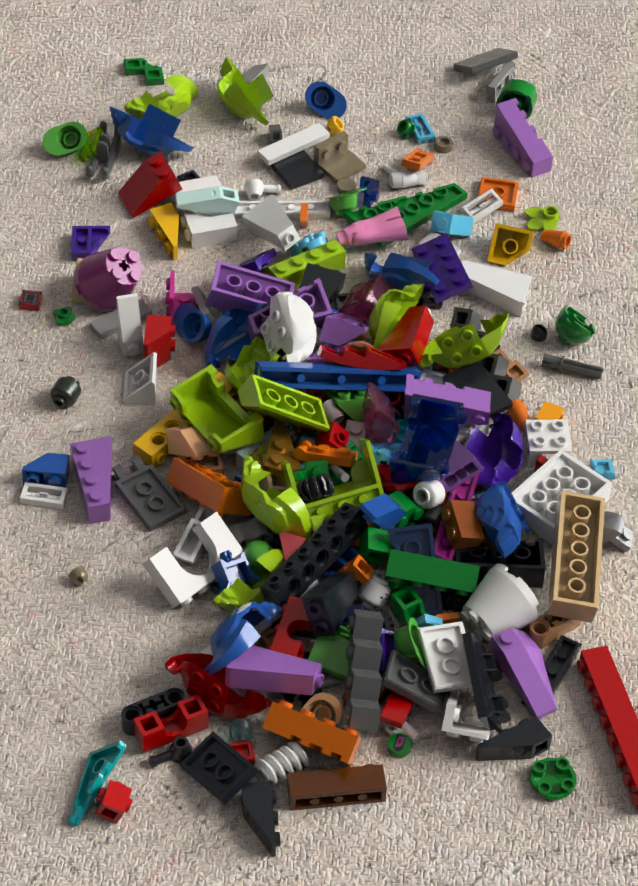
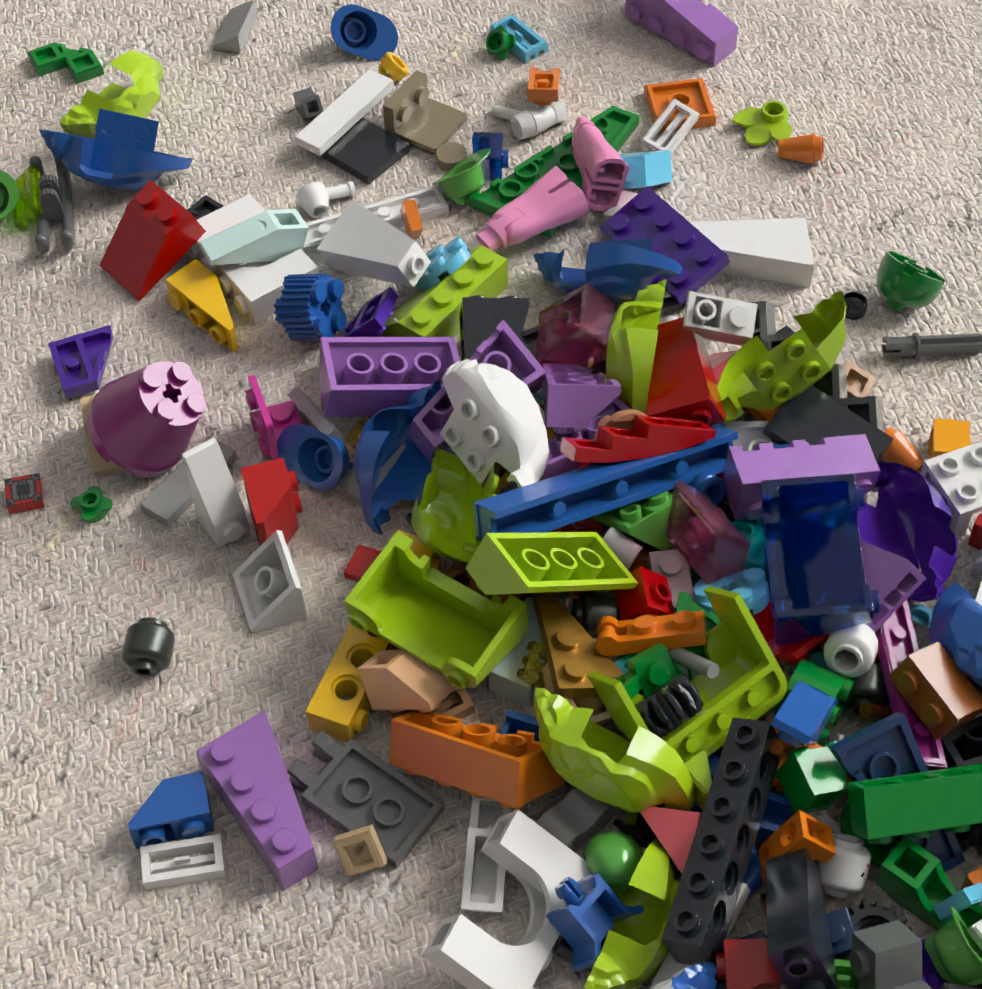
camera: 15 degrees left, 5 degrees up
lime animal [217,56,274,126] -> none
dark tan tile [434,136,453,153] -> none
yellow slope [487,223,534,266] -> none
none -> blue brick [273,274,347,341]
none -> tan tile [333,824,387,877]
none -> bright pink piece [572,116,629,211]
none -> white slope [683,291,758,346]
none -> blue bush [689,470,727,508]

